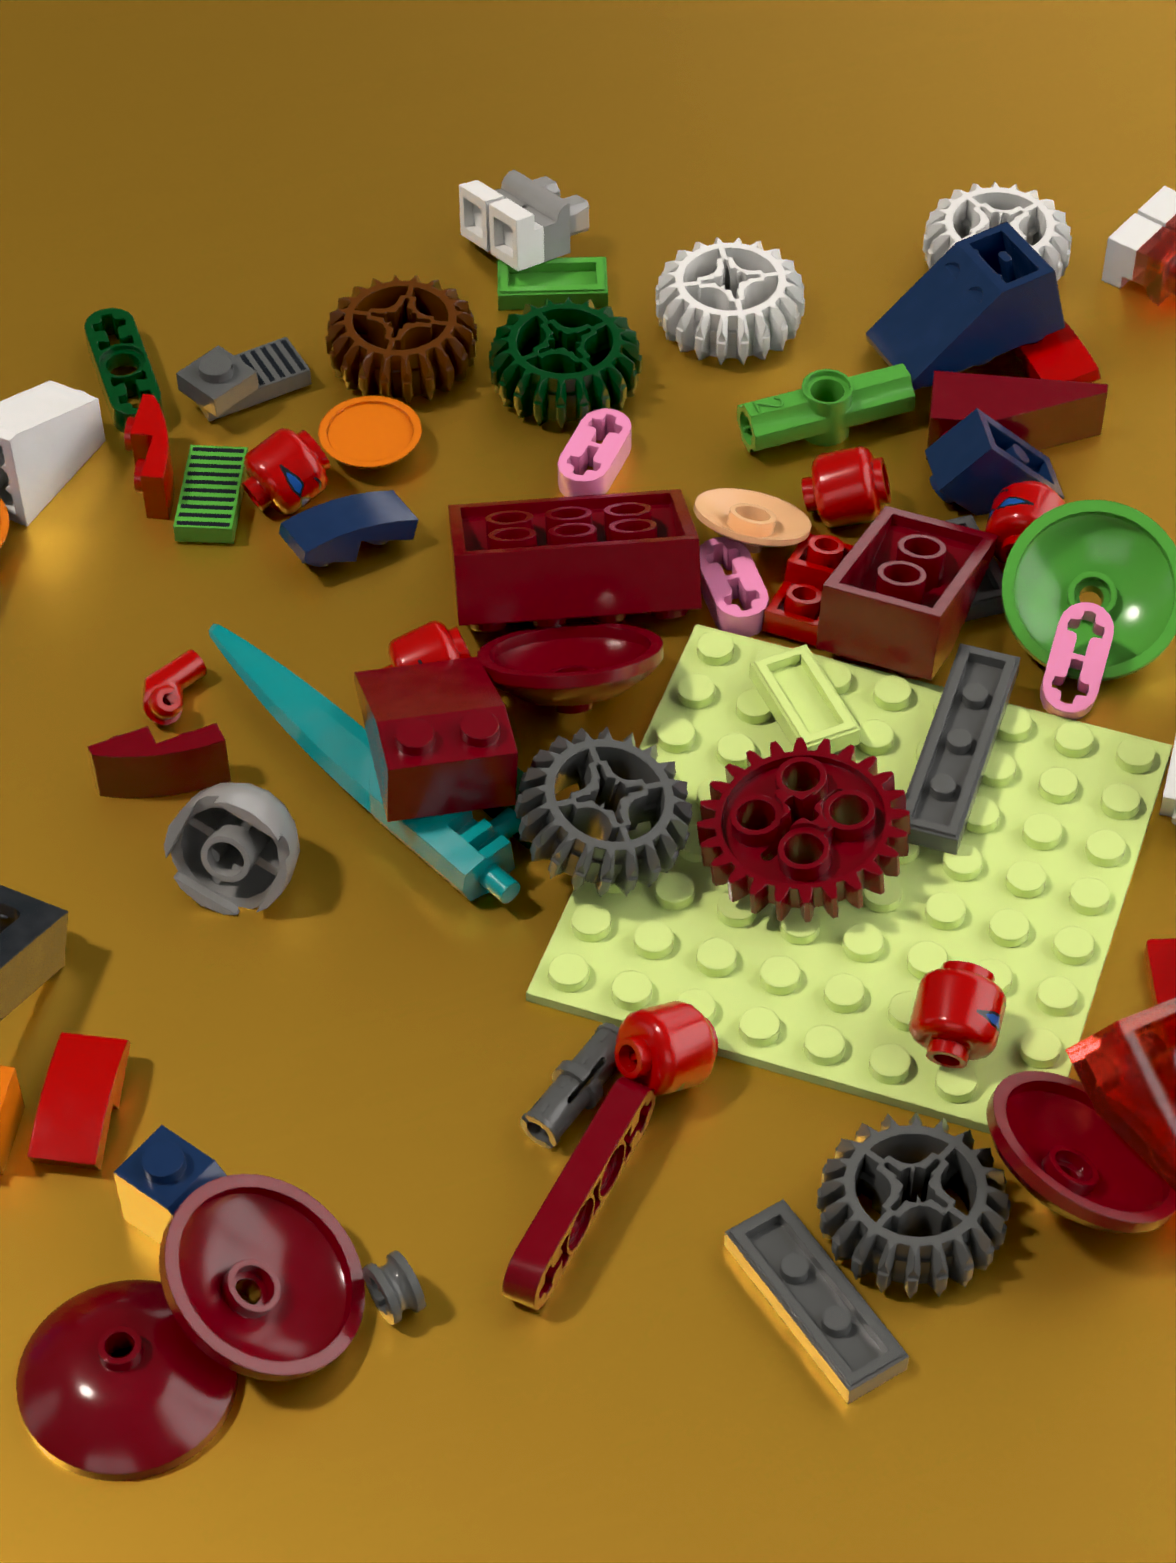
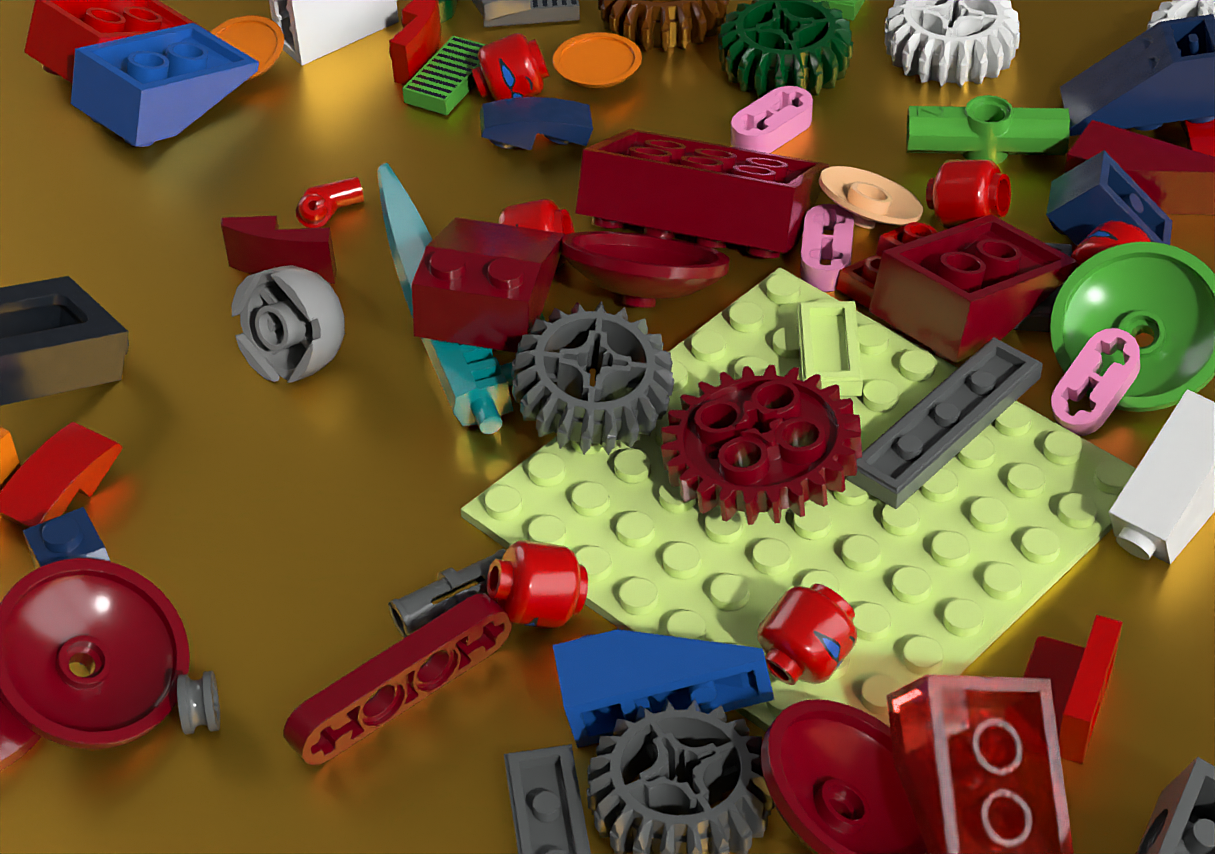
camera: 25 degrees right, 5 degrees down
none -> blue slope [553,629,774,748]

